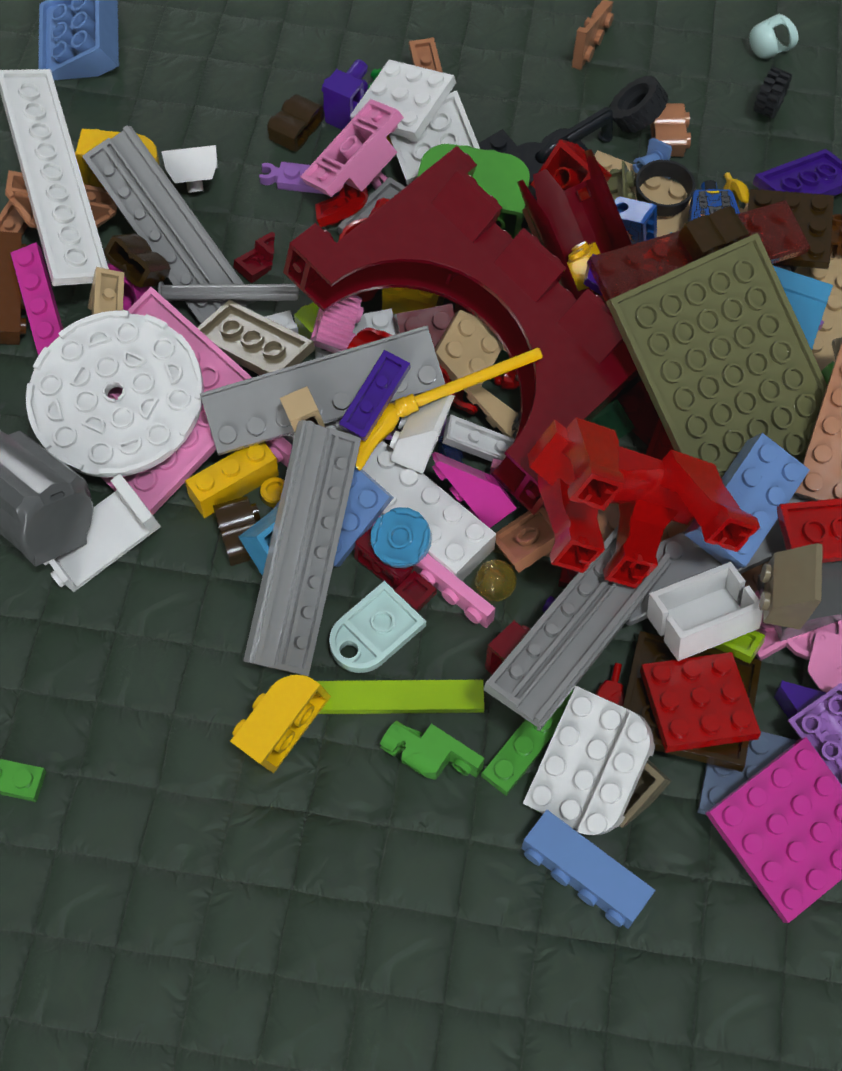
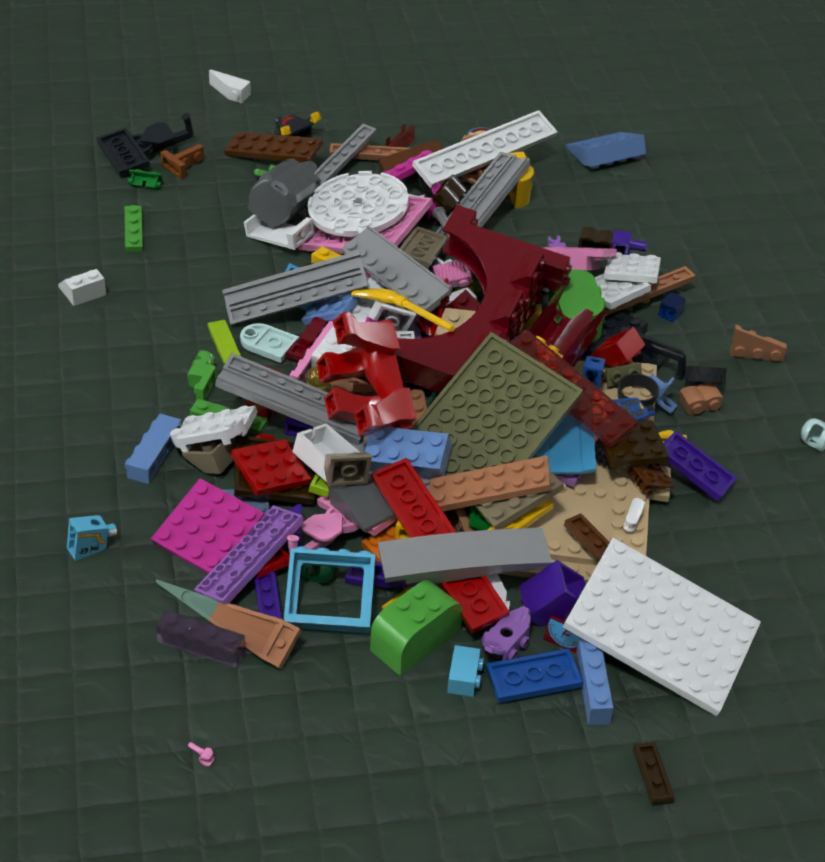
camera: 70 degrees right, 20 degrees down
tan slope [88,267,124,315] -> none
white brick [162,145,218,192] -> none
yellow brick [230,675,331,773] -> none
tan brick [280,386,325,432] -> none
dark purple plate [339,350,411,442] -> none
dark azure tile [370,507,432,568] -> none
dark brown brick [678,206,750,261] -> none
black tyre [753,66,793,119] -> none
none -> white slope [58,269,106,306]
none -> medium azure torso [67,515,117,561]
none -> clear blue brick [658,292,686,323]

